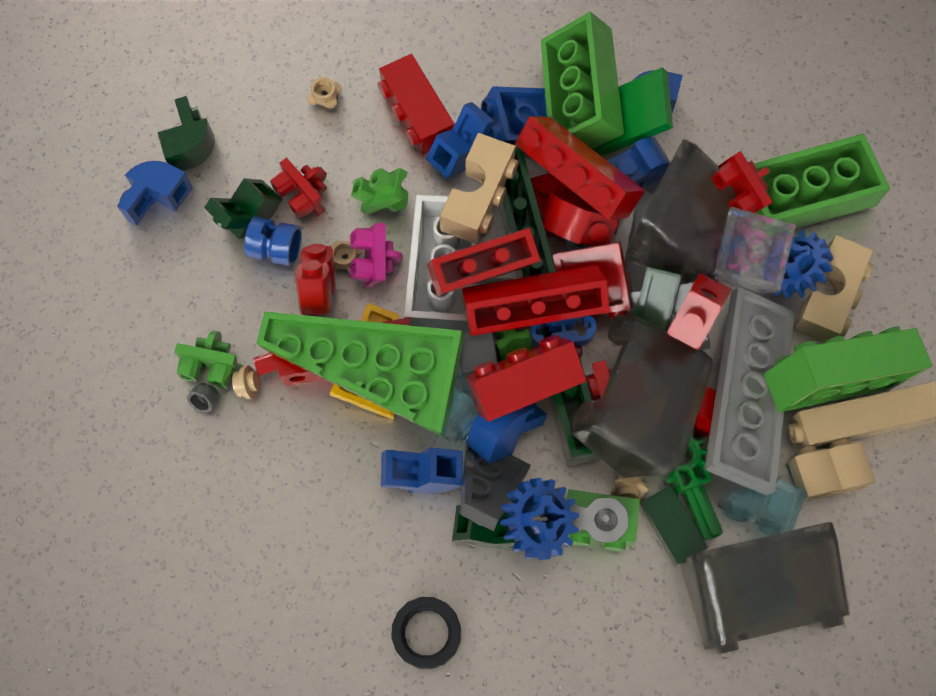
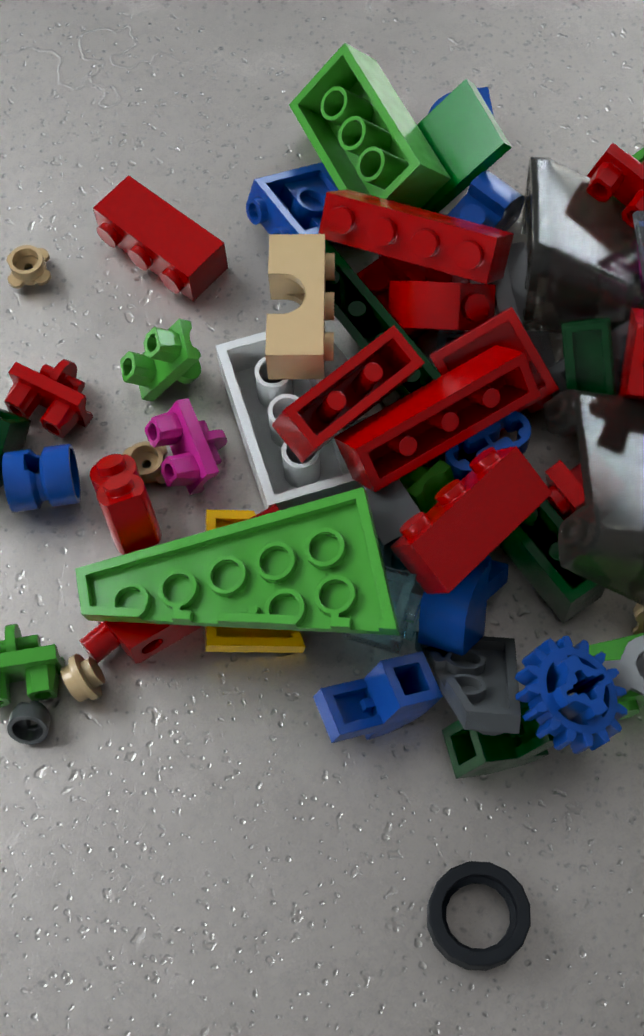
camera: 20 degrees left, 5 degrees down
blue brick [426,102,494,179] -> none

